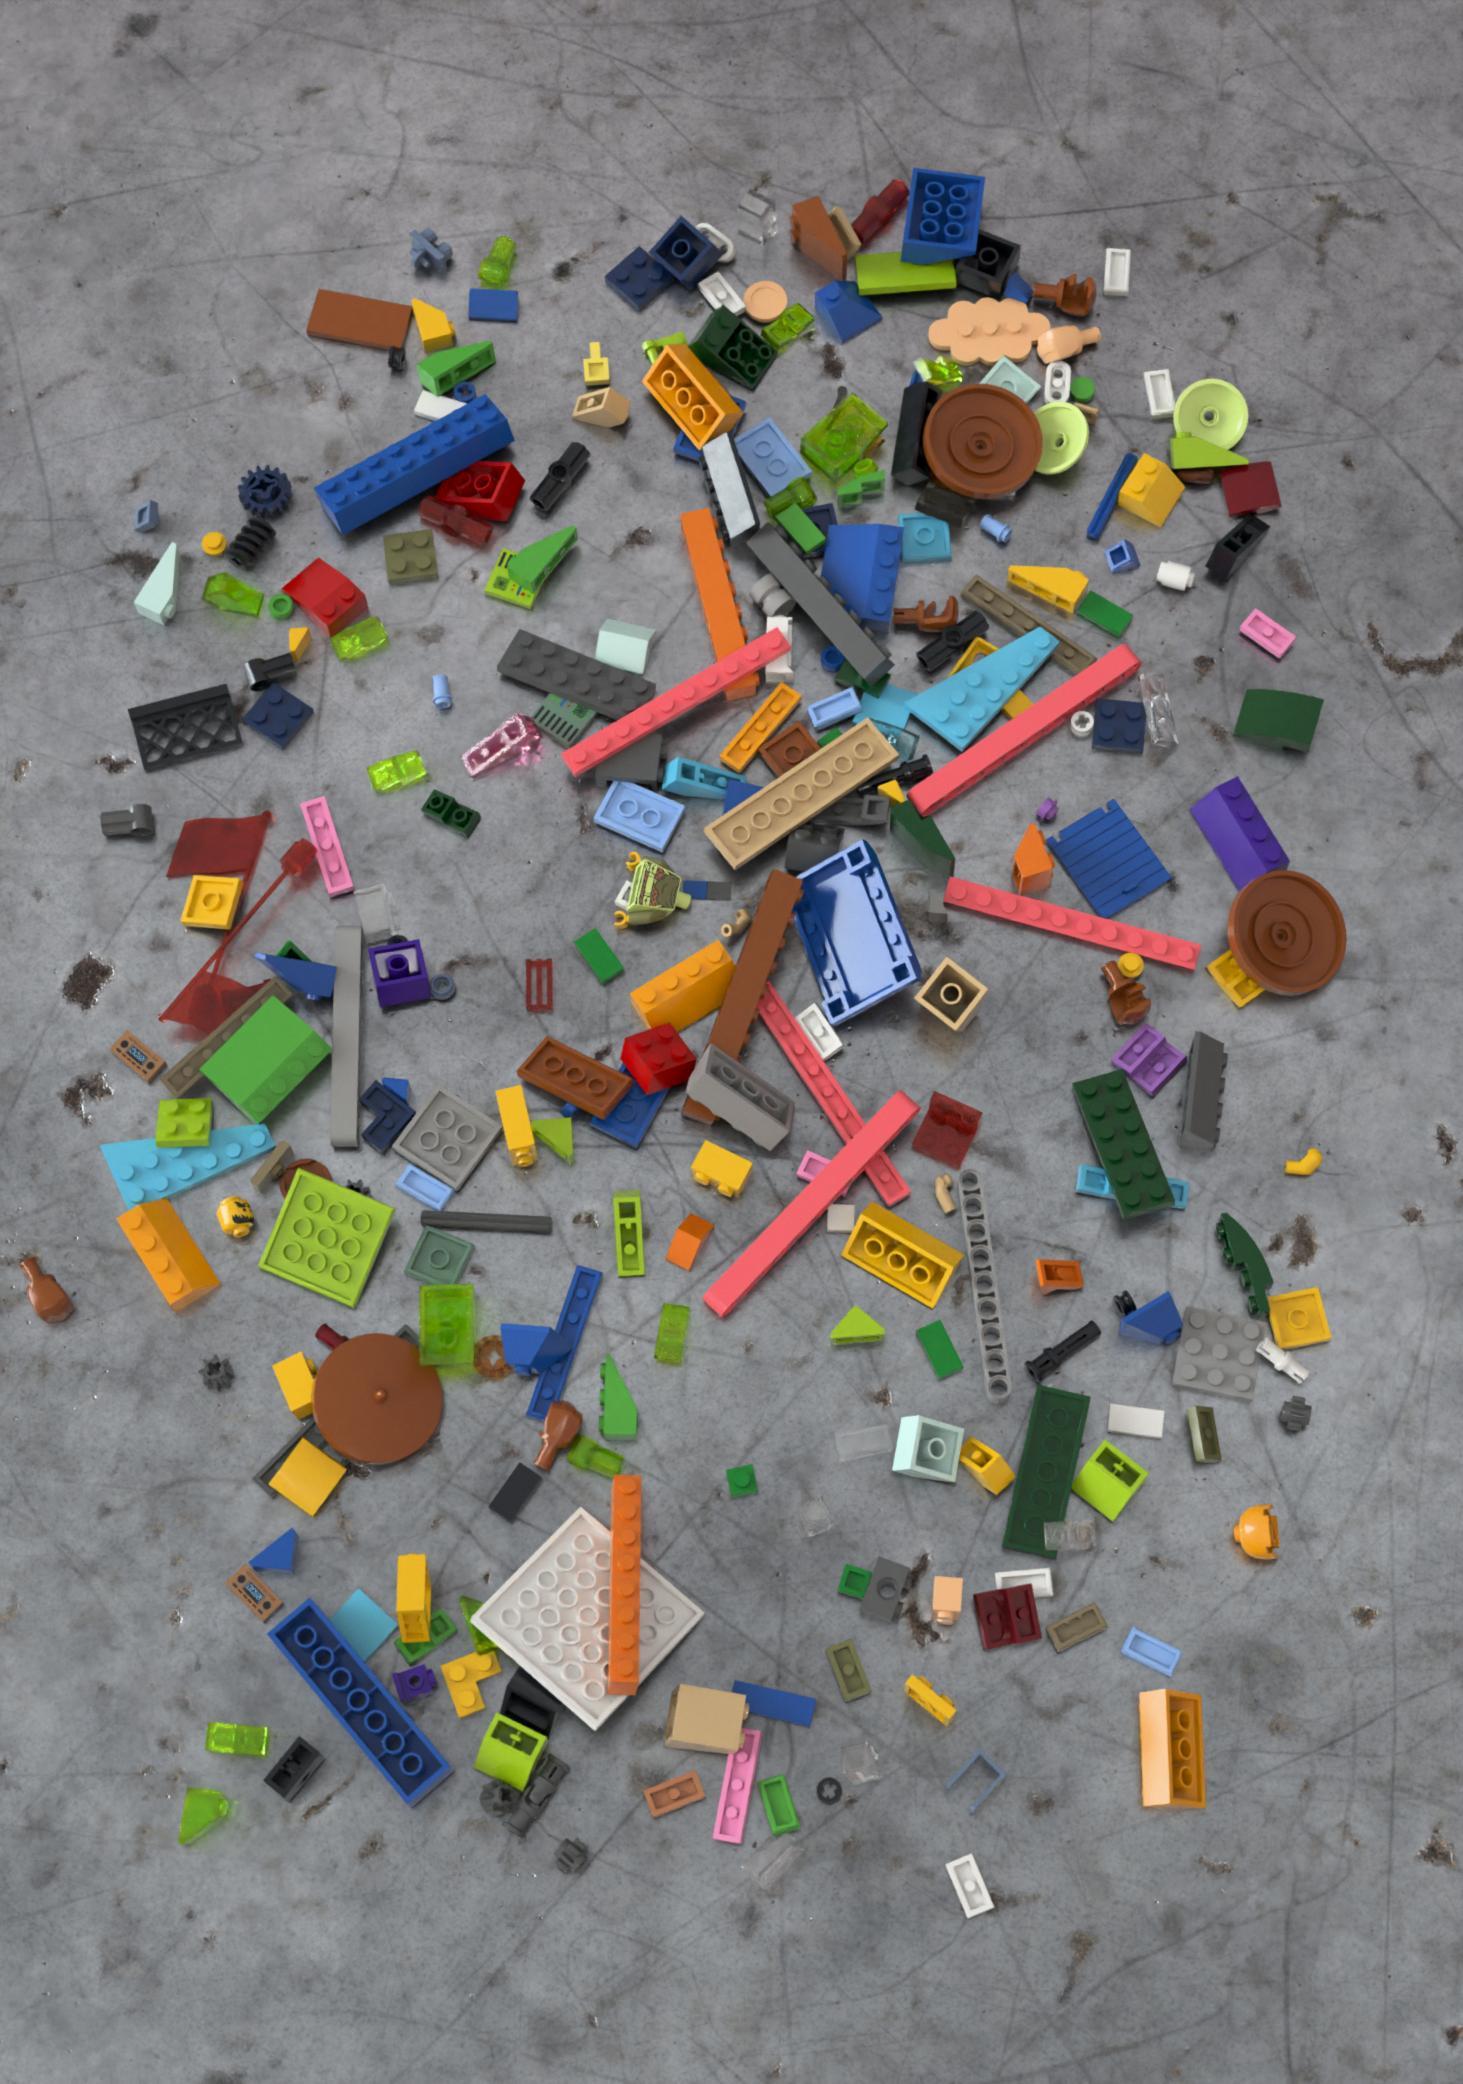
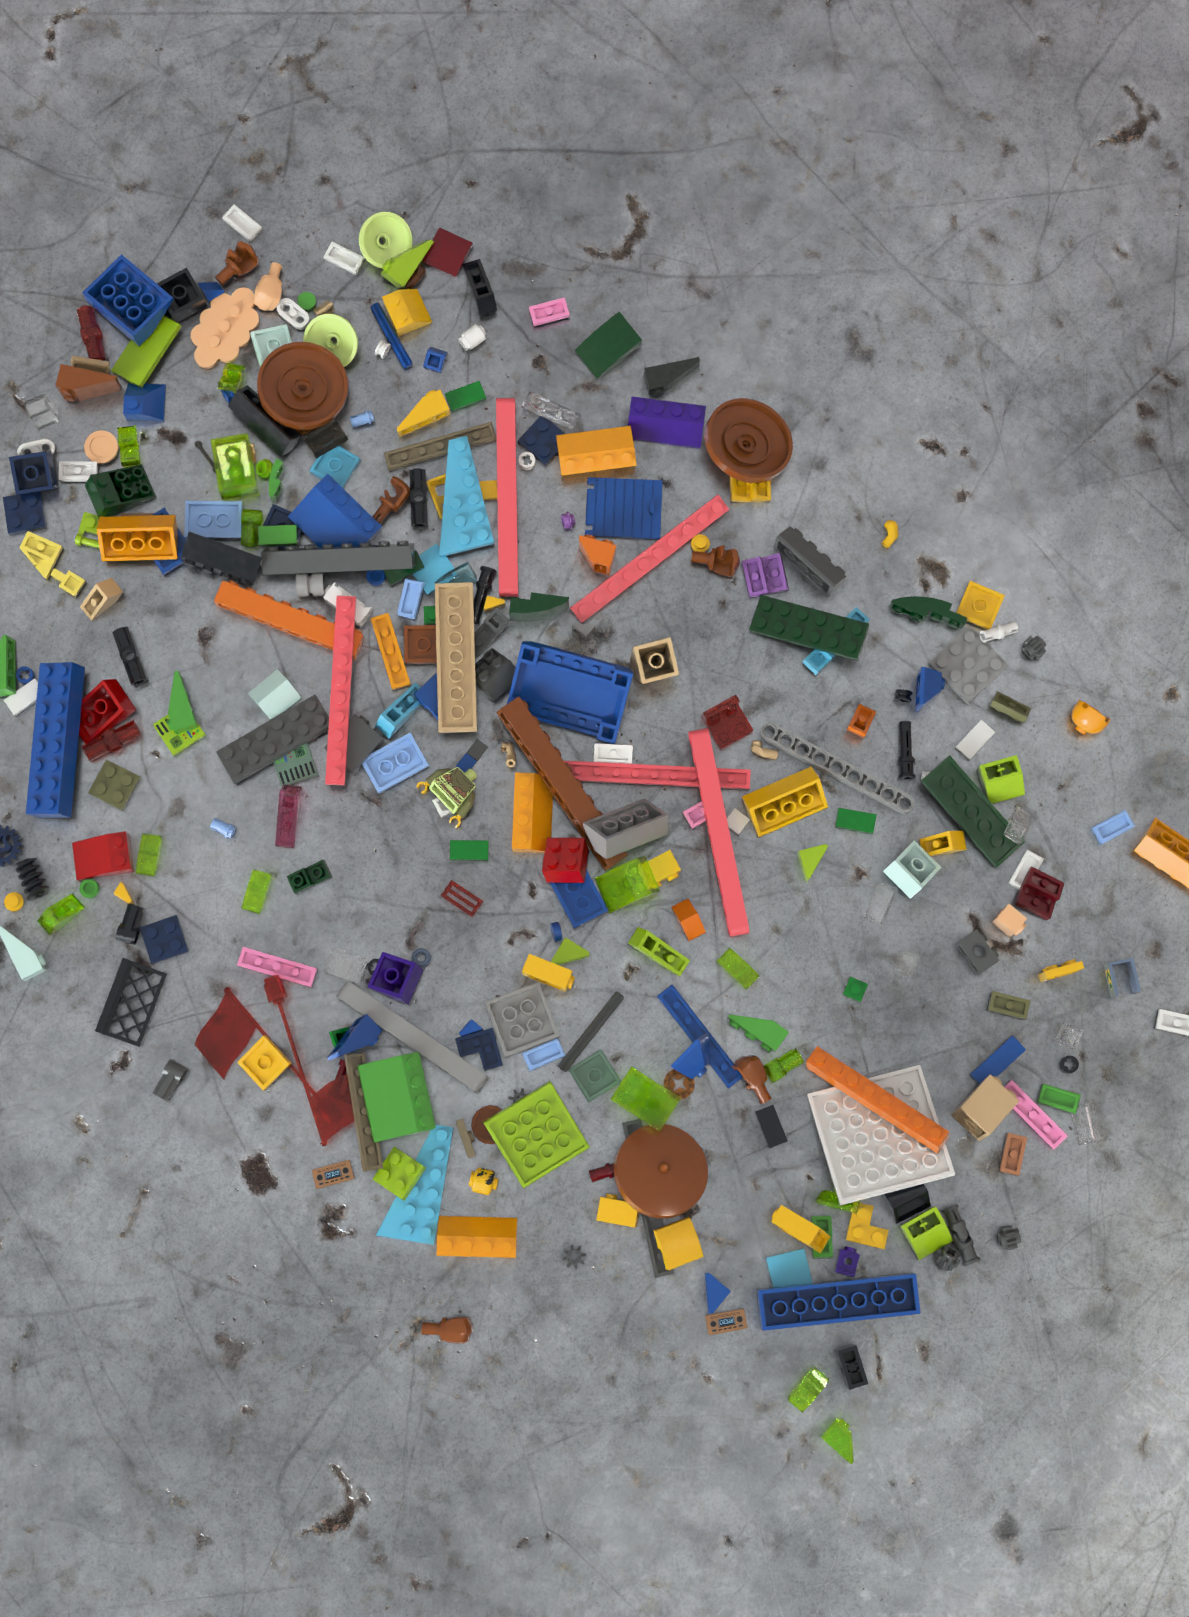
camera: 60 degrees left, 10 degrees up
dark orange tile [517,1036,634,1120] -> none
green plate [837,1564,872,1600] -> none
dark tan plate [1045,1602,1108,1653] -> none
none -> light yellow wing [19,531,63,580]
none -> white bush [375,340,391,359]
none -> light orange slope [556,425,636,475]
none -> clear neon green slope [595,856,660,914]
none -> pearl dark grey slope [644,357,700,396]

